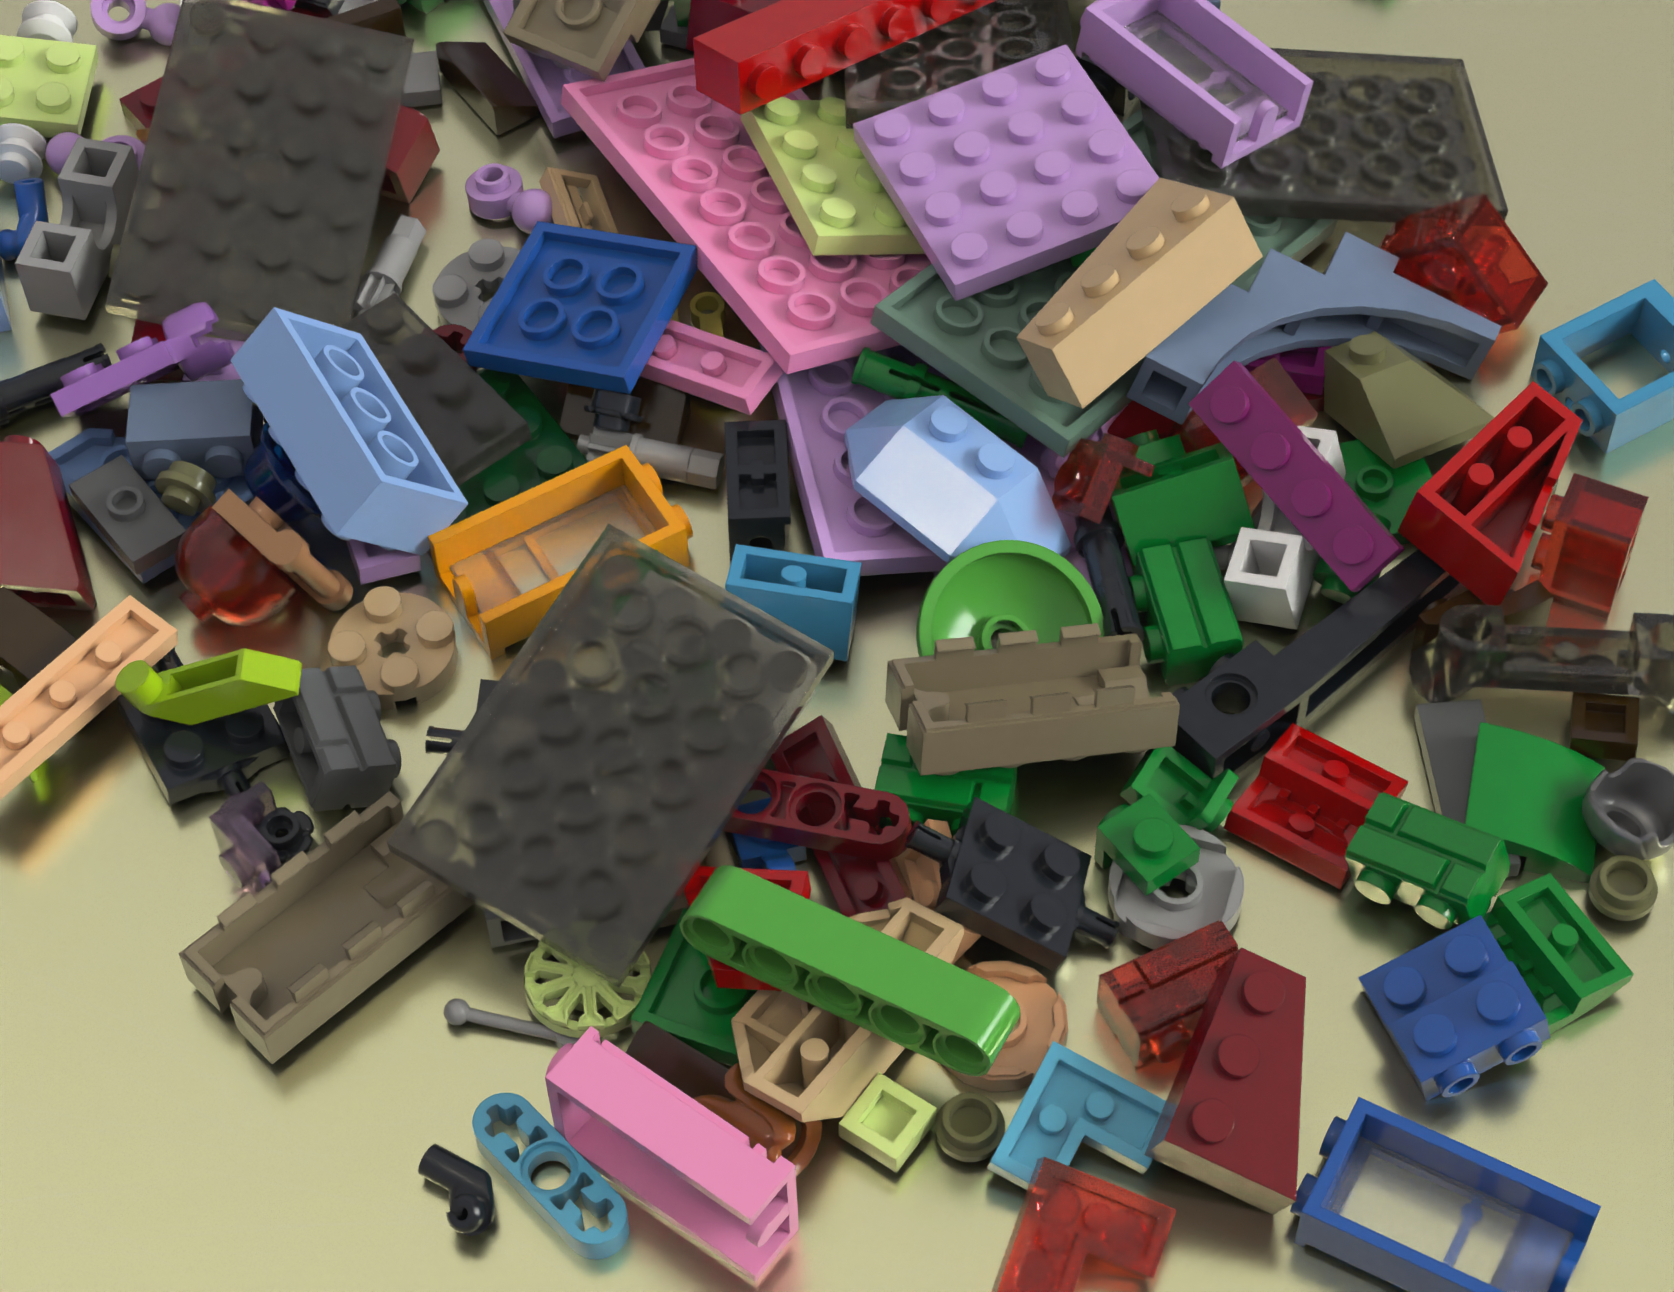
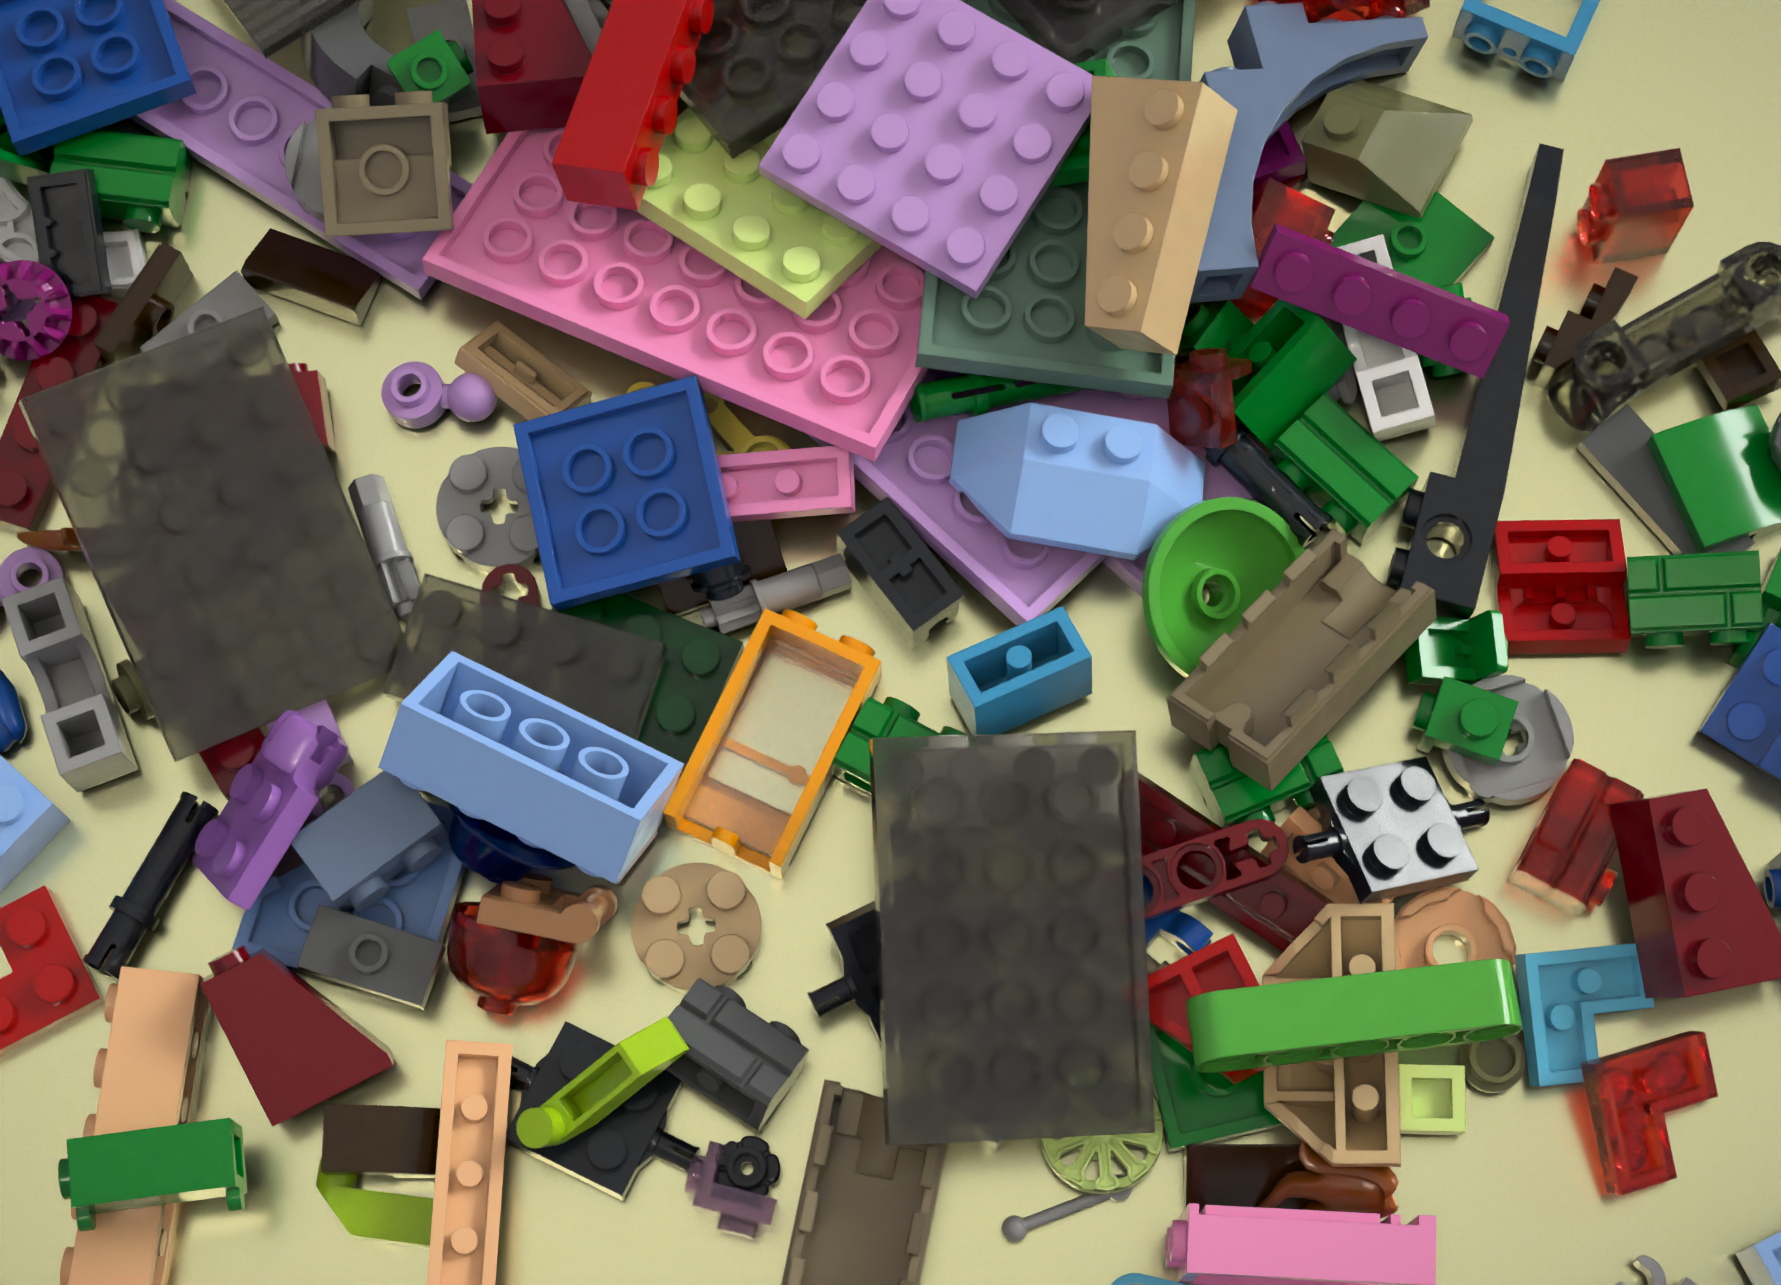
camera: 35 degrees left, 20 degrees up
olive plate [155,461,217,516] -> none
red wedge [1398,381,1583,612] -> none

